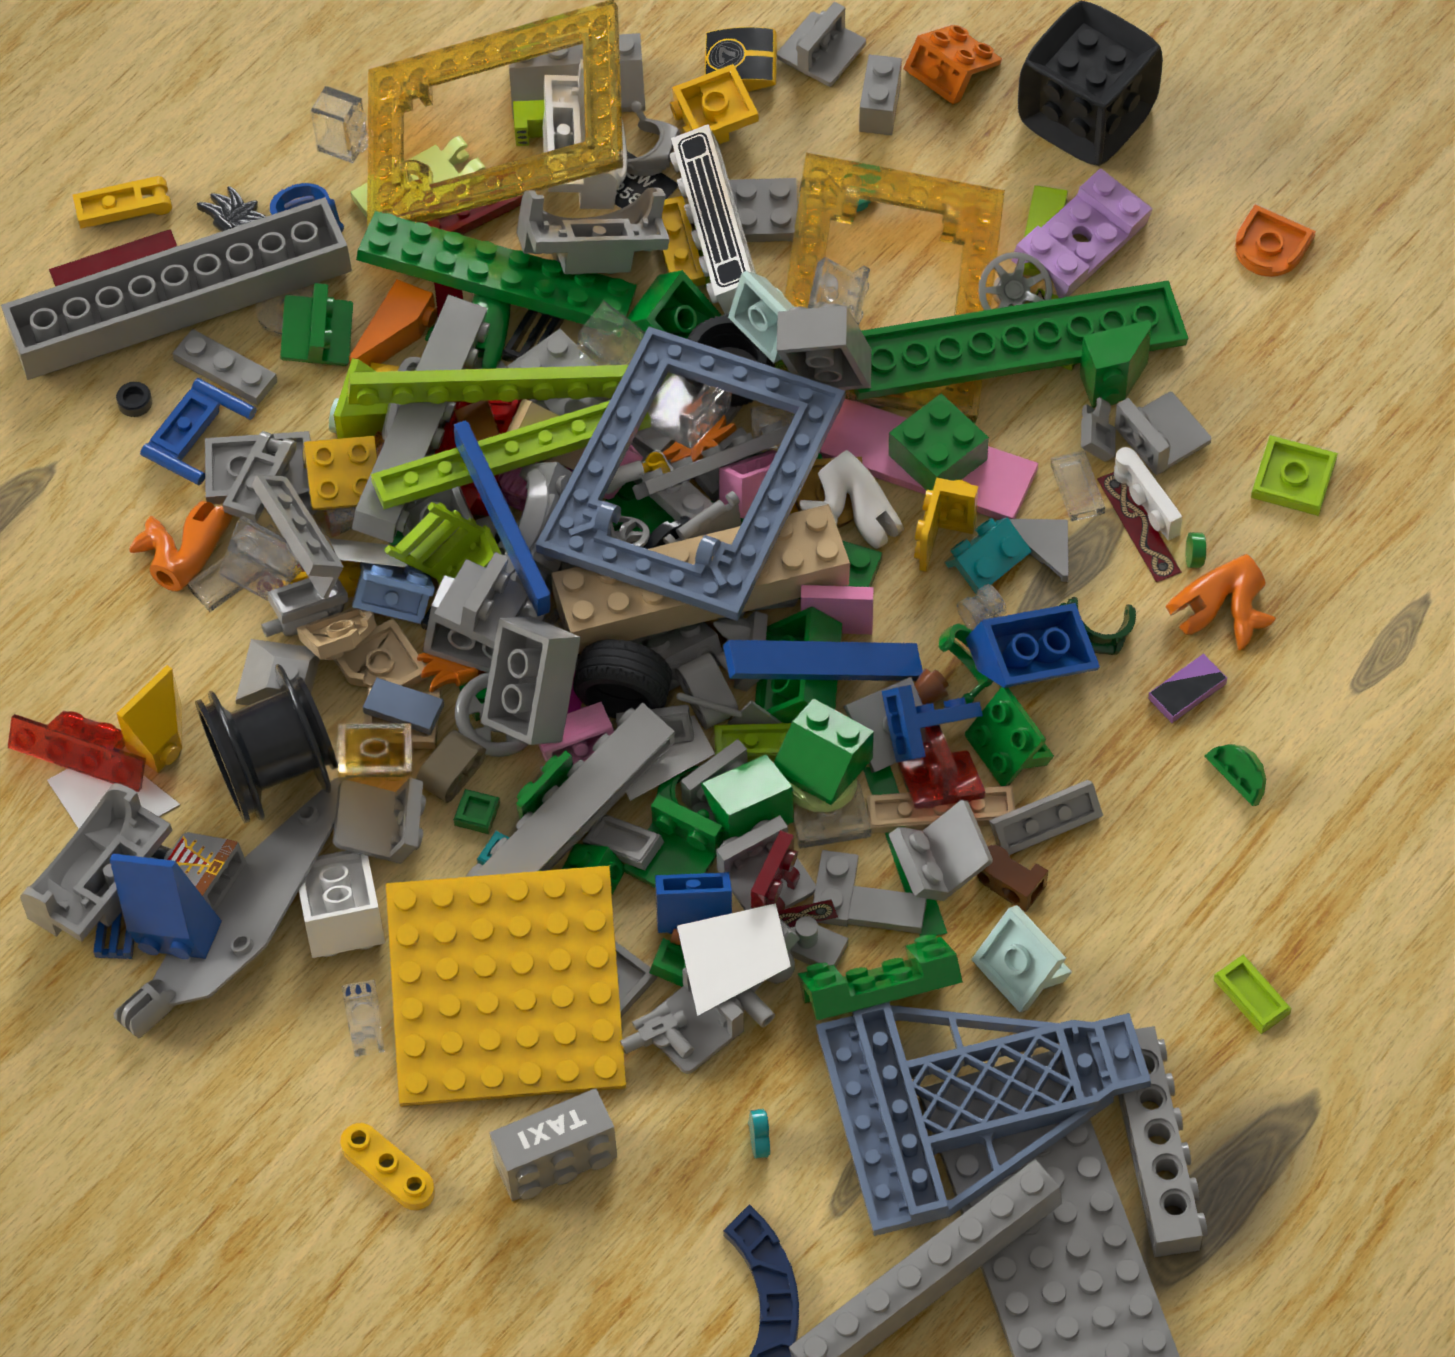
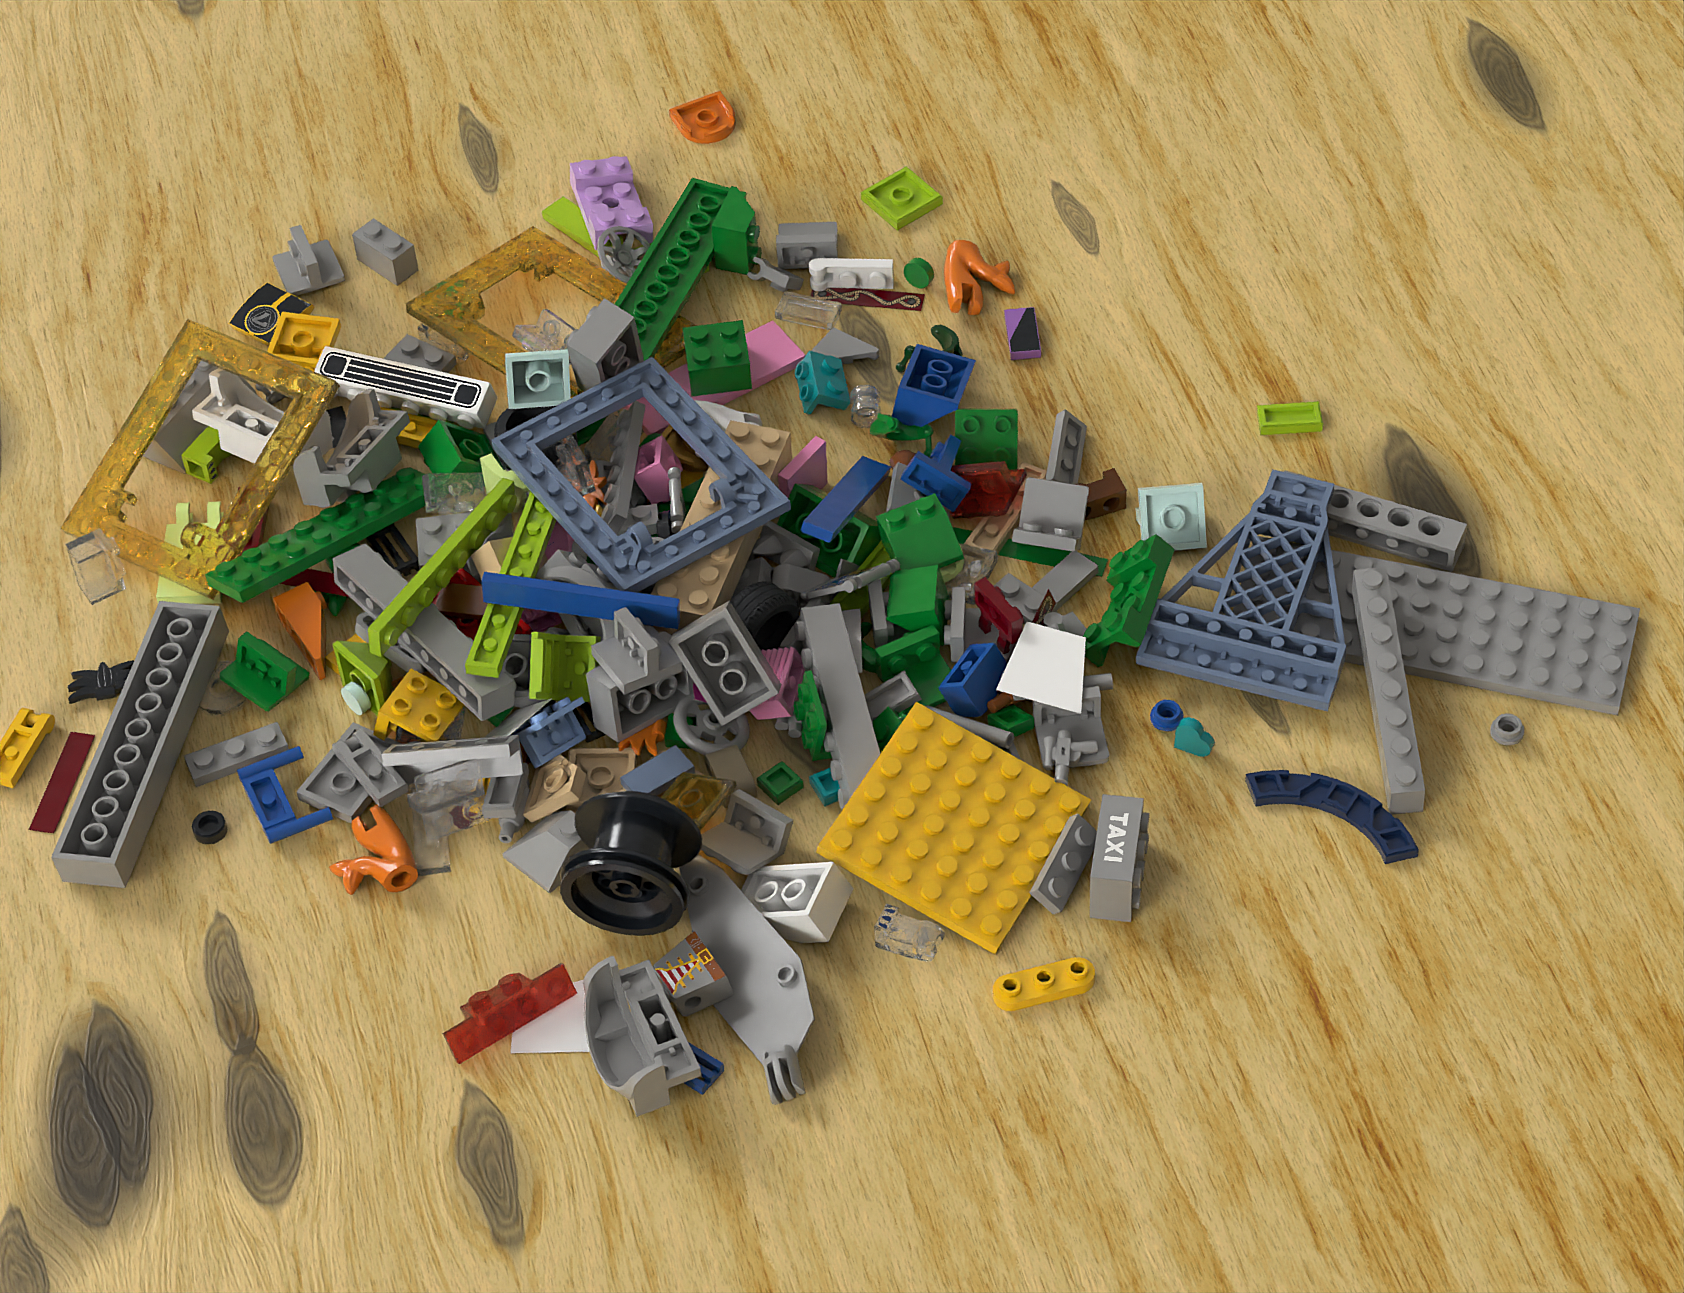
camera: 55 degrees left, 10 degrees down
blue slope [110,854,222,959] -> none
yellow slope [116,665,183,773] -> none
blue helmet [270,183,344,232] -> none
orange bracket [903,25,1002,104] -> none
yellow bracket [914,478,978,572] -> none
black piece [1018,0,1163,166] -> none
green plate [1204,744,1266,806] -> none
none -> light grey piece [807,559,900,599]
none -> light grey piece [925,705,1014,749]
none -> light grey plate [1029,814,1097,914]
none -> blue plate [1150,700,1184,731]

